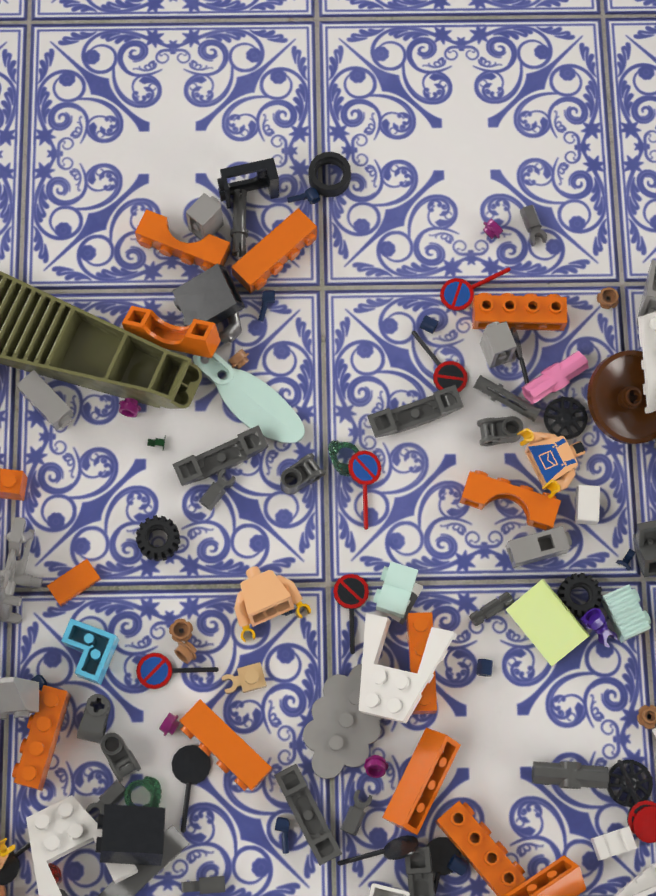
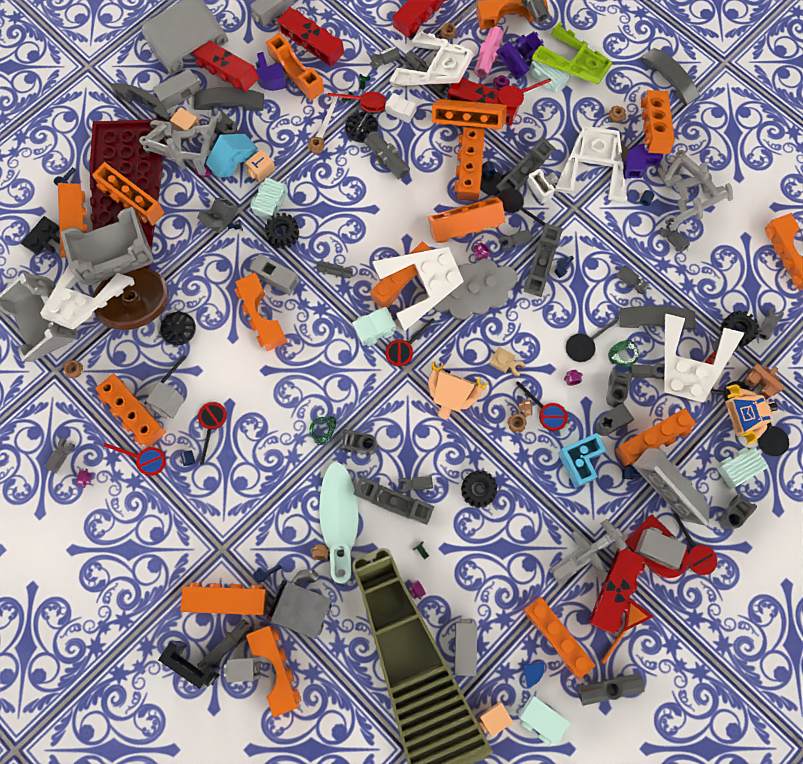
camera: 130 degrees left, 0 degrees up
orange tile [47,559,101,606] -> none
black brick [95,804,165,866] -> none
orange arch [122,306,221,359] -> none
orange brick [180,699,273,791] -> none
dark blue hand [287,187,320,204] -> none
black tyre [309,152,351,197] -> none
piece [348,450,382,530] -> none
dark grey slope [367,385,464,438] -> none
dark grey pin [473,375,541,422] -> none
dark blue piece [476,659,493,677] -> none
dark grey piece [477,416,523,446] -> none
yellowish green tile [506,579,590,666] -> none
torso [517,428,585,498] -> none
bright pink piece [521,351,589,404] -> none
white piece [575,485,600,525] -> none
dark purple piece [580,608,618,648] -> none

